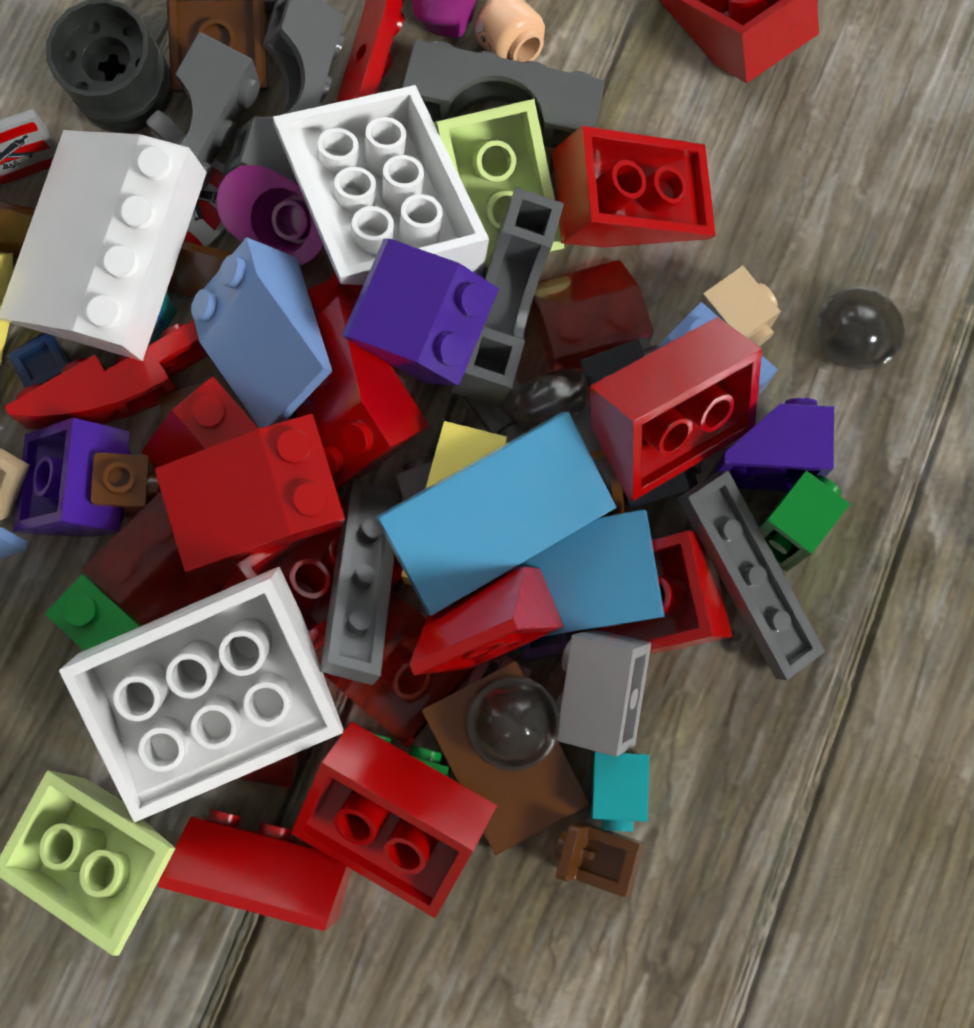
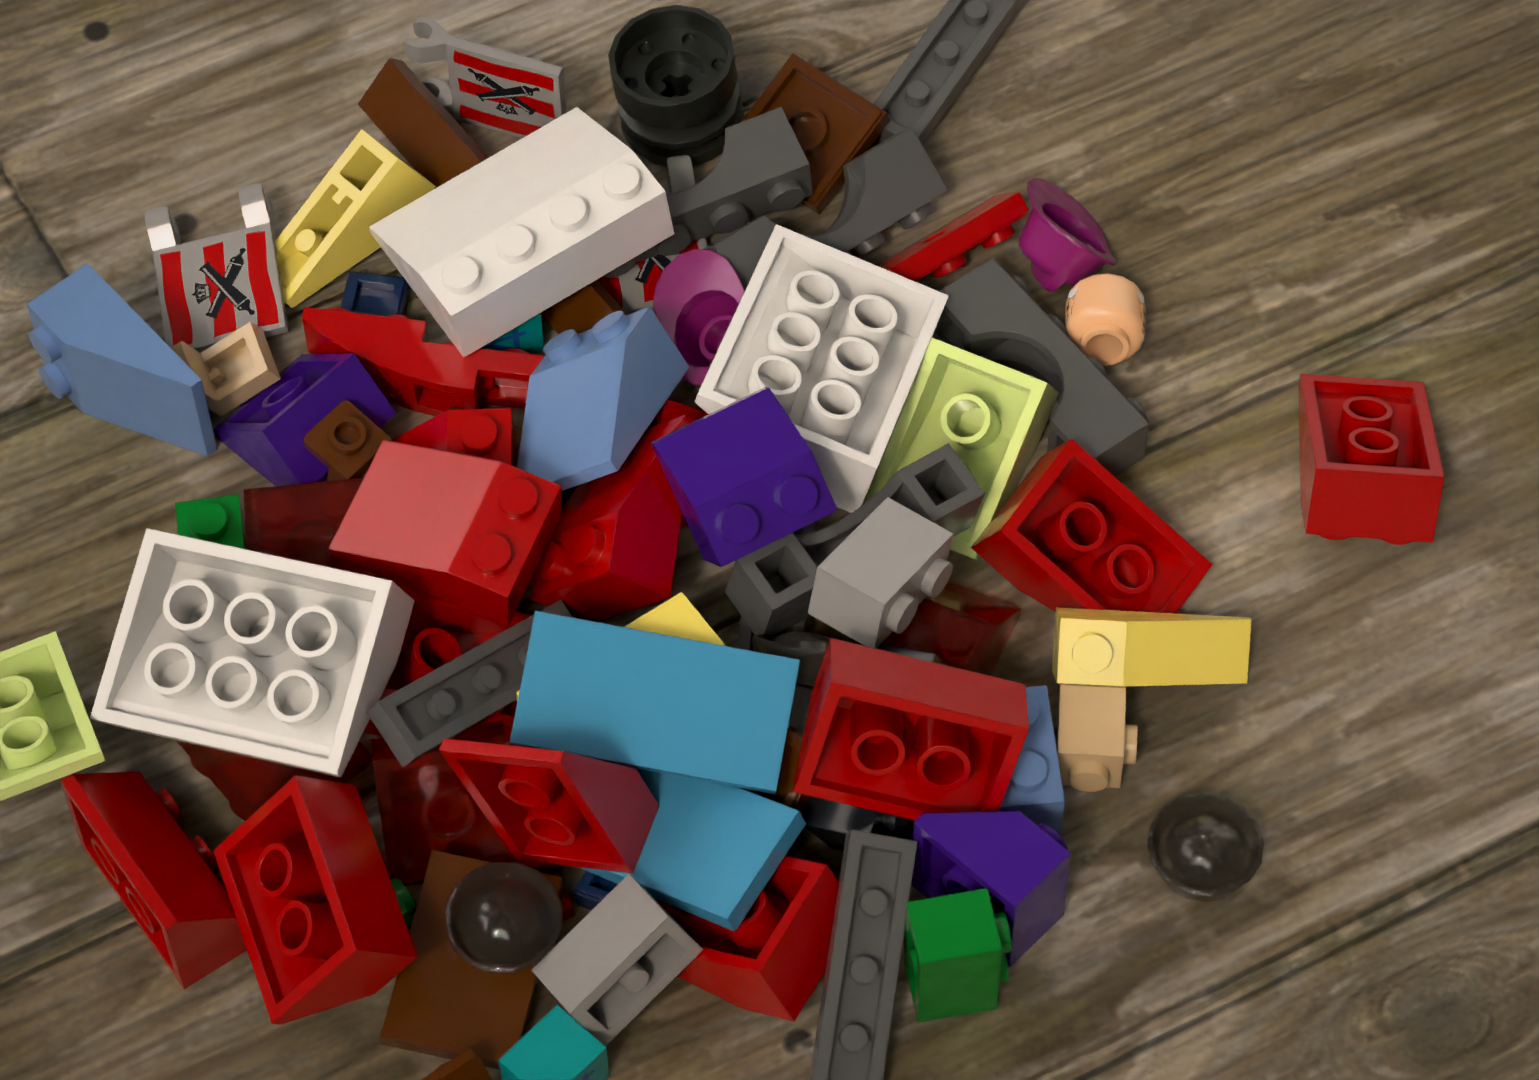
camera: 40 degrees right, 20 degrees down
none -> light grey brick [808,497,953,649]
none -> light yellow slope [1052,607,1252,687]

